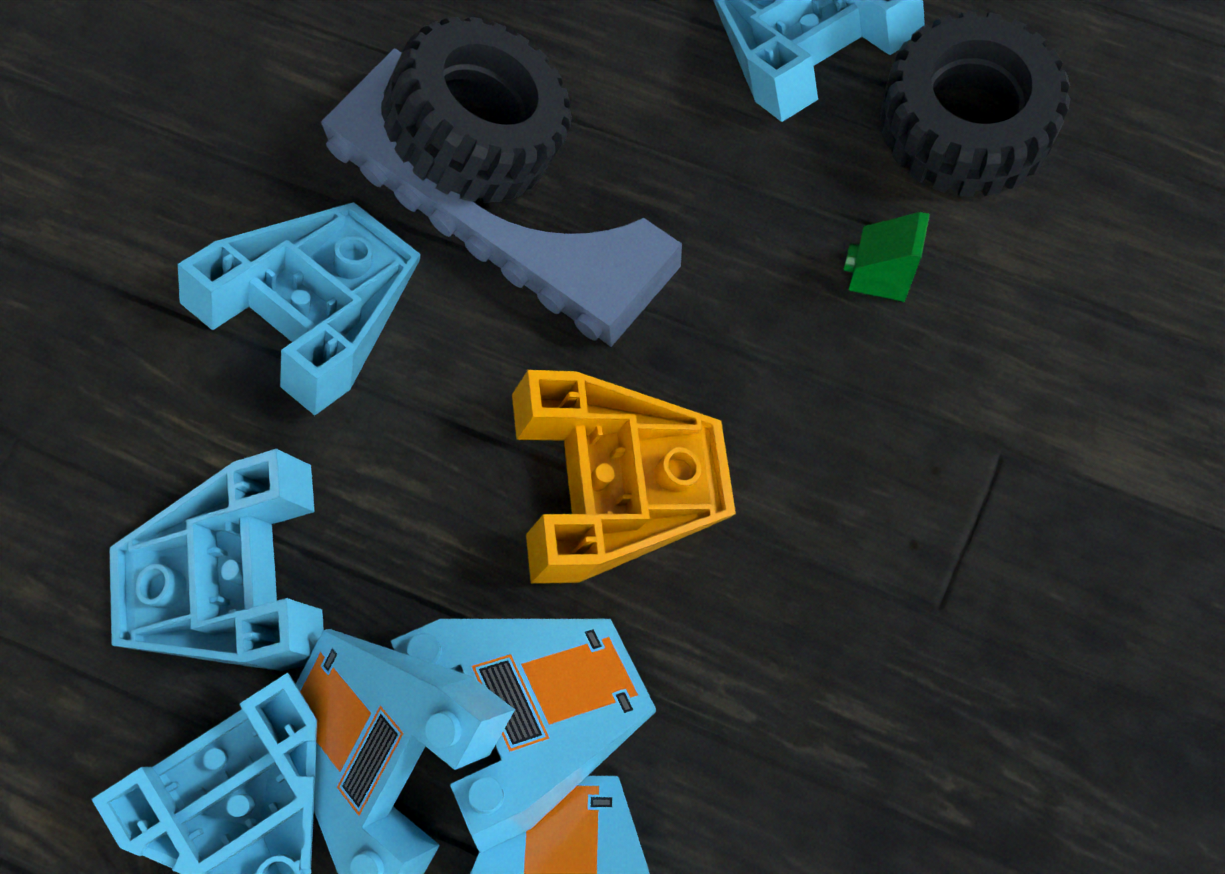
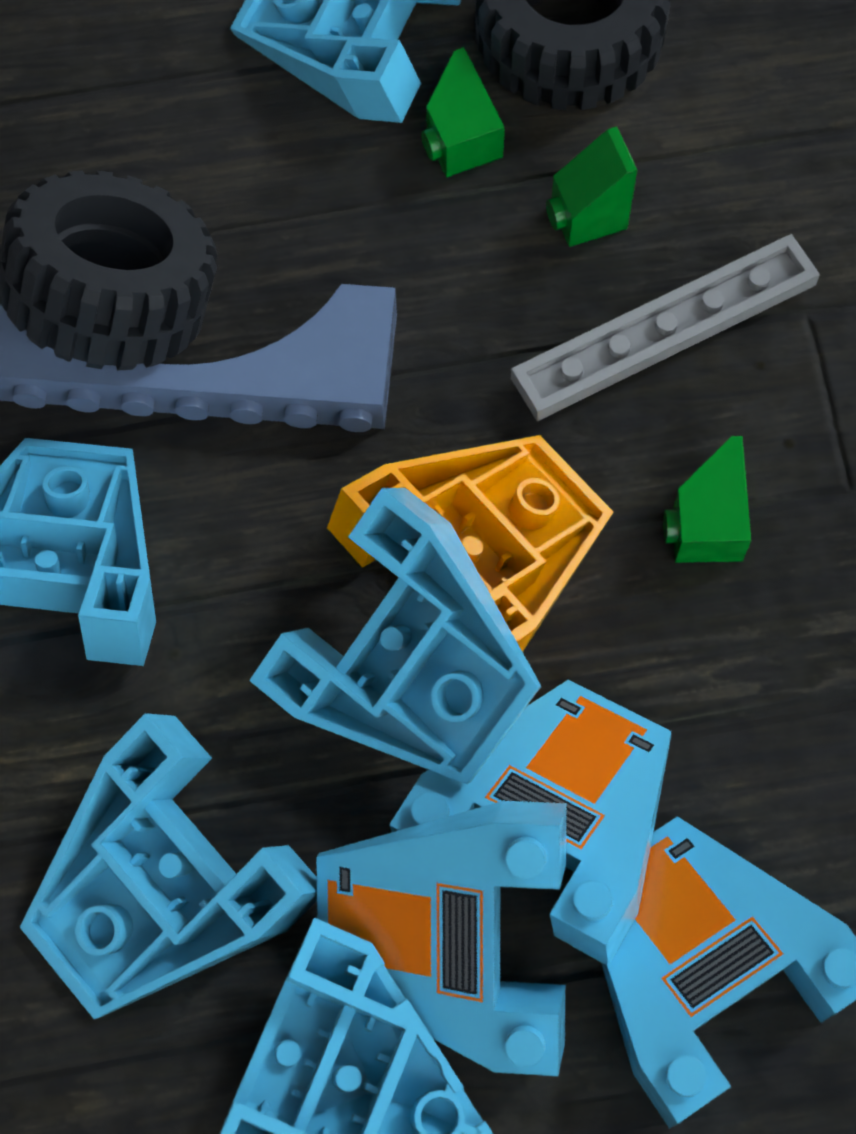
camera: 35 degrees left, 0 degrees up
none -> medium azure wedge [249,488,541,784]
none -> green slope [421,47,505,177]
none -> light grey plate [511,234,820,421]
none -> green slope [663,436,751,563]

